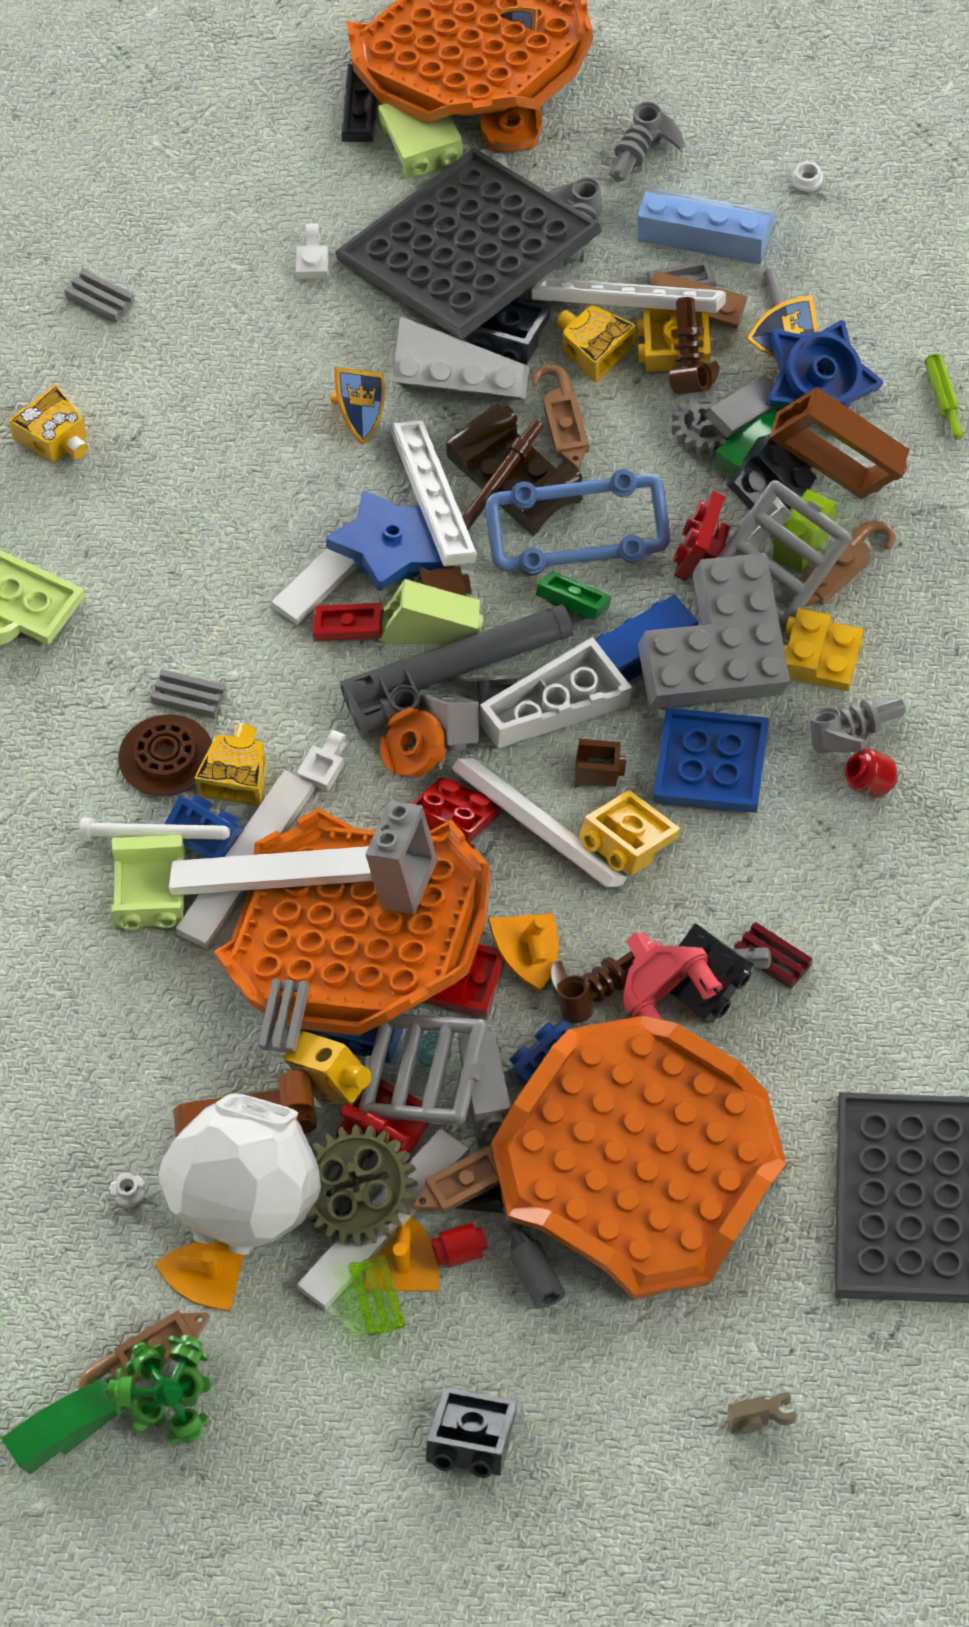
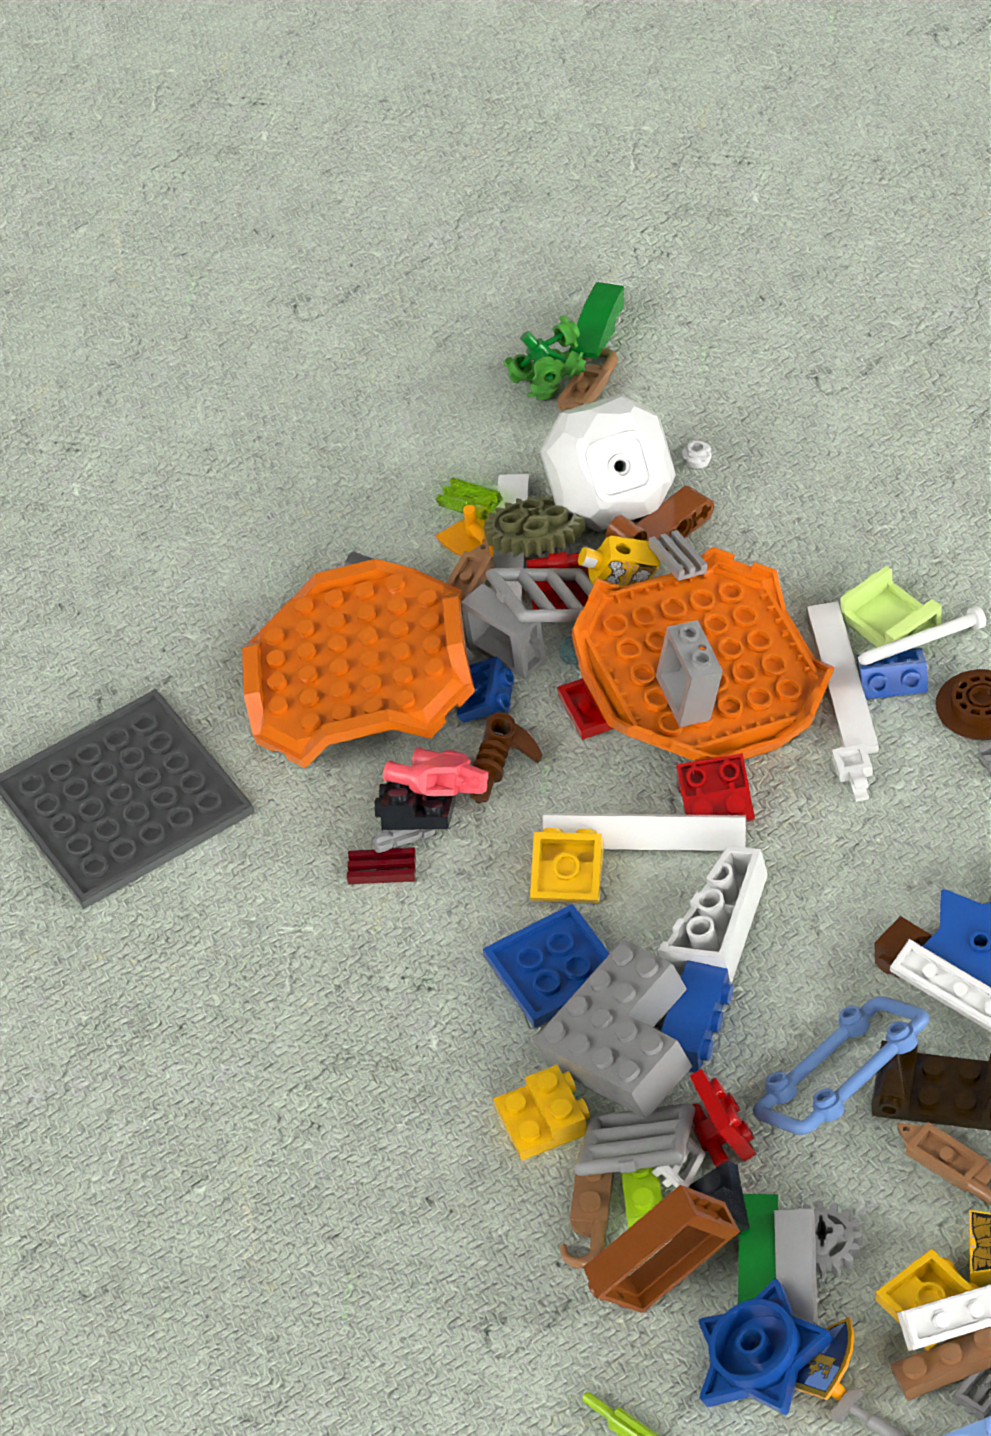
camera: 145 degrees right, 10 degrees down
white tile [169,846,373,896] -> none
yellow torso [195,724,266,806] -> none
red plate [313,603,384,641] -> none
dark grey piece [340,604,573,740] -> none
yellowish green slope [378,579,483,645] -> none
orange plate [380,708,446,778] -> none
light grey slope [419,693,479,750] -> none
black plate [426,1387,518,1478] -> none
red brick [431,1222,488,1268] -> none
dark grey shield [455,673,532,710] -> none
reddish brown bar [462,419,544,530] -> none
light orange shield [488,913,559,992] -> none
green plate [536,571,612,621] -> none
reddish brown window [574,738,626,788] -> none
reddish brown piece [669,297,720,395] -> none
dark tan plate [727,1393,797,1434] -> none
light grey piece [809,697,906,753] -> none
red head [845,749,897,798] -> none

